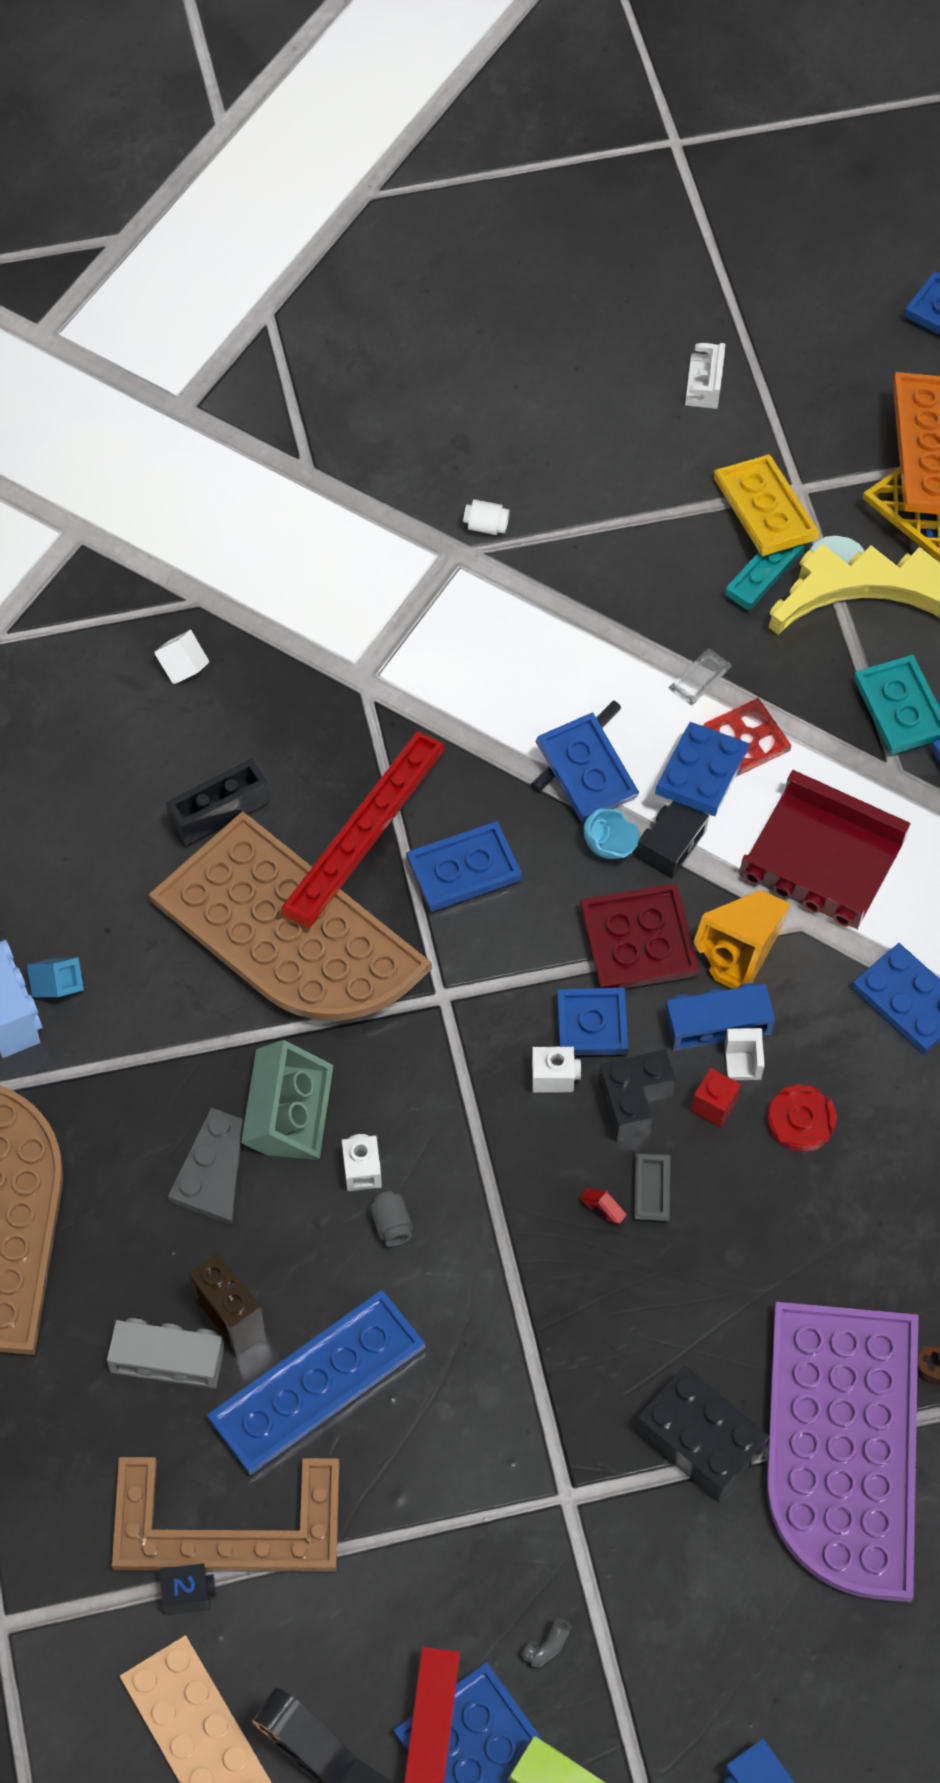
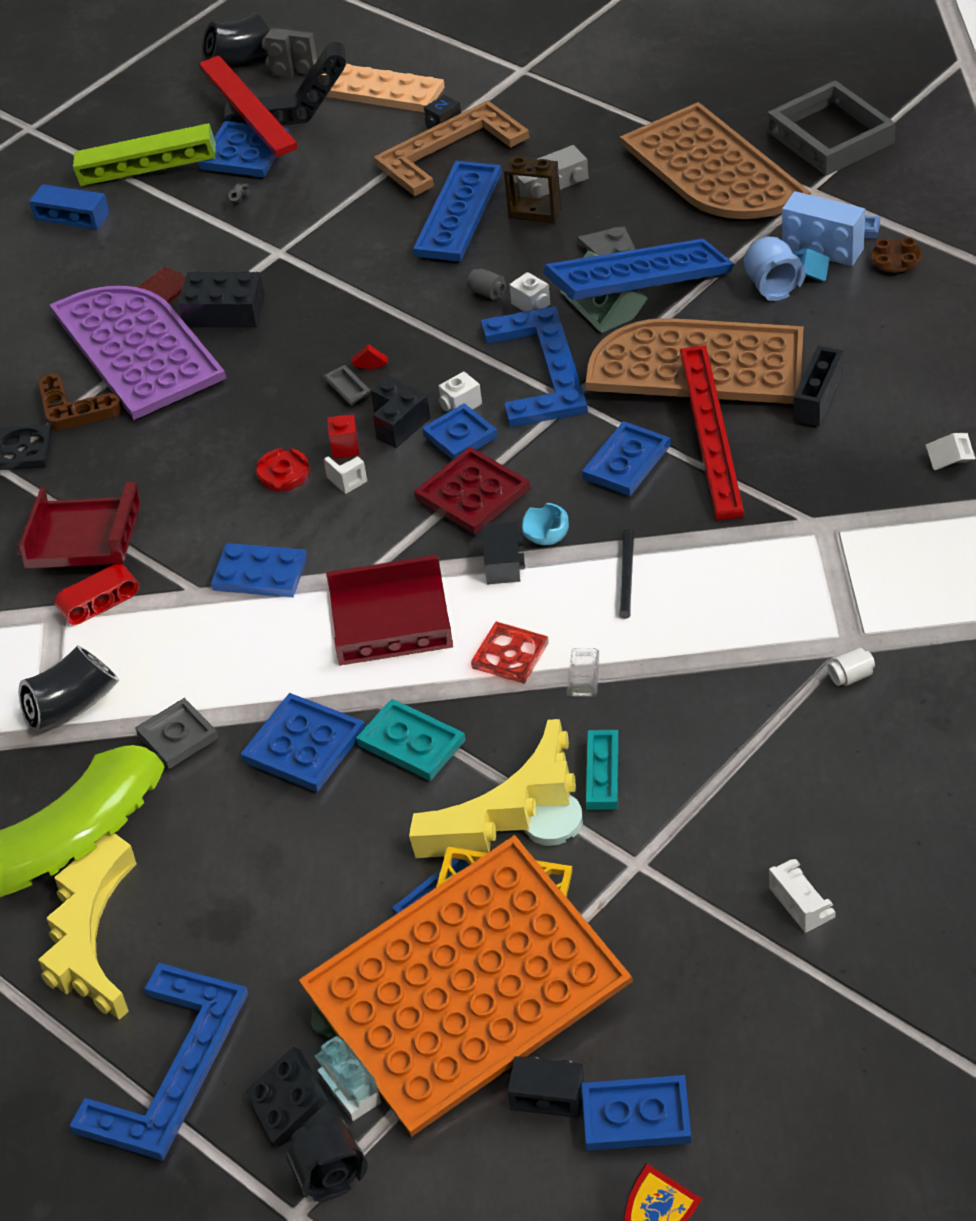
camera: 150 degrees right, 15 degrees down
blue plate [535,712,639,822] -> none
blue plate [655,721,750,817] -> none
blue brick [665,983,775,1051] -> none
light orange slope [694,890,791,989] -> none
yellow tile [714,454,819,556] -> none
none -> clear red piece [137,267,186,303]
none -> blue plate [481,306,588,427]
none -> blue plate [543,239,734,300]
none -> light blue tile [744,237,806,301]

